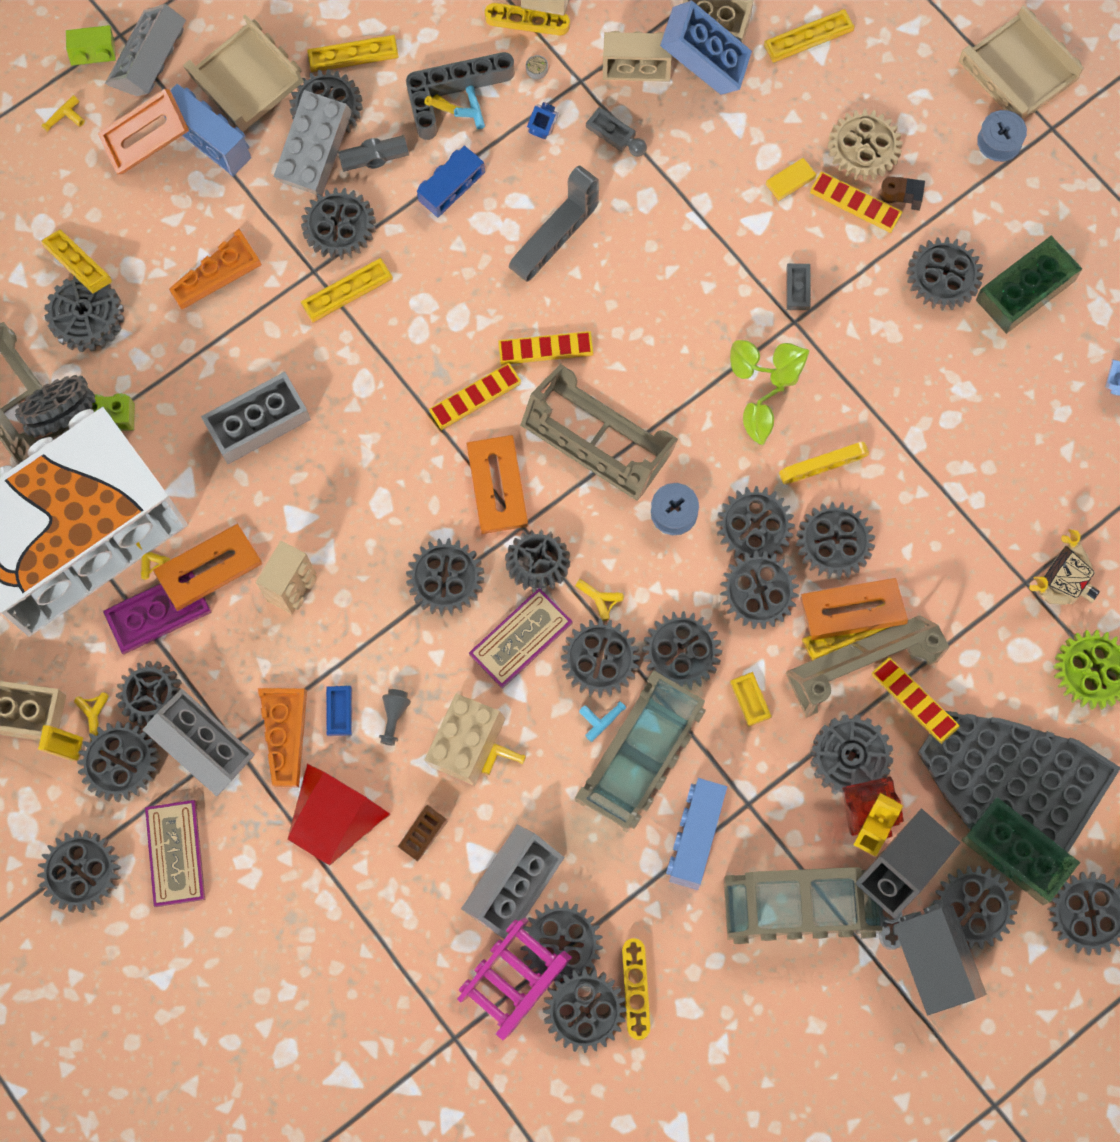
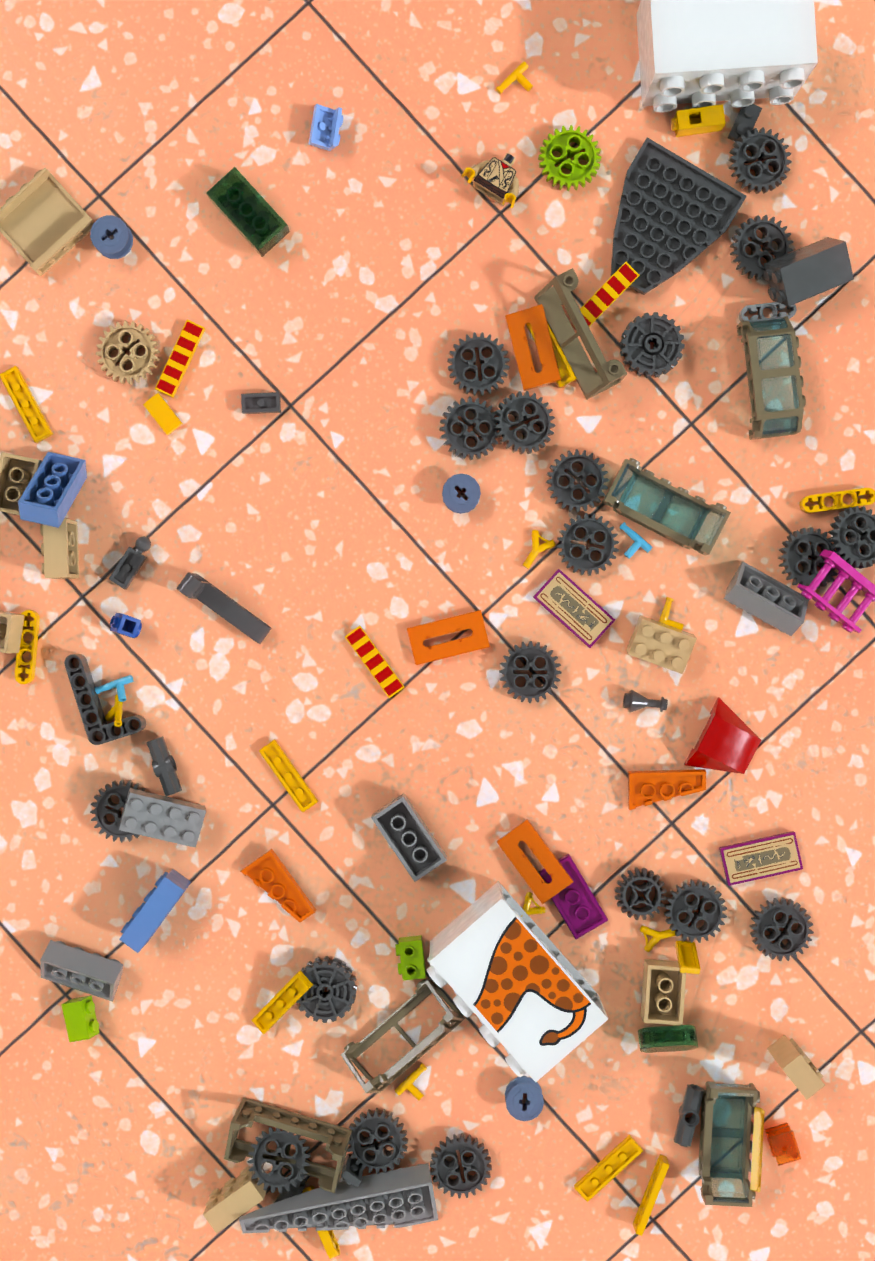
camera: 100 degrees left, 15 degrees up
dark grey piece [15,375,95,437] -> none
yellow piece [41,95,85,132] -> none
piece [98,89,189,174] -> none
light grey slope [142,689,255,796] -> none
tan panel [183,15,304,132] -> none
tan brick [255,541,317,614] -> none
dark grey gear [301,188,376,260] -> none
yellow tile [307,34,399,73] -> none
blue tile [326,686,352,736] -> none
reddish brown slope [398,805,448,862] -> none
blue brick [417,145,485,218] -> none
tile [498,331,593,365] -> none
dark grey gear [505,529,570,593] -> none
dark tan windscreen [520,364,678,501] -> none
tile [526,55,548,79] -> none
medium blue brick [666,778,727,890] -> none
lime plant [730,340,810,445] -> none
yellow tile [730,672,772,727] -> none
yellow beam [779,442,870,485] -> none
clear red panel [842,776,904,838] -> none
yellow brick [853,793,904,857] -> none
dark grey brick [855,808,960,919] -> none
leg [880,177,925,211] -> none
dark grey gear [906,237,984,311] -> none
clear green brick [961,797,1080,906] -> none

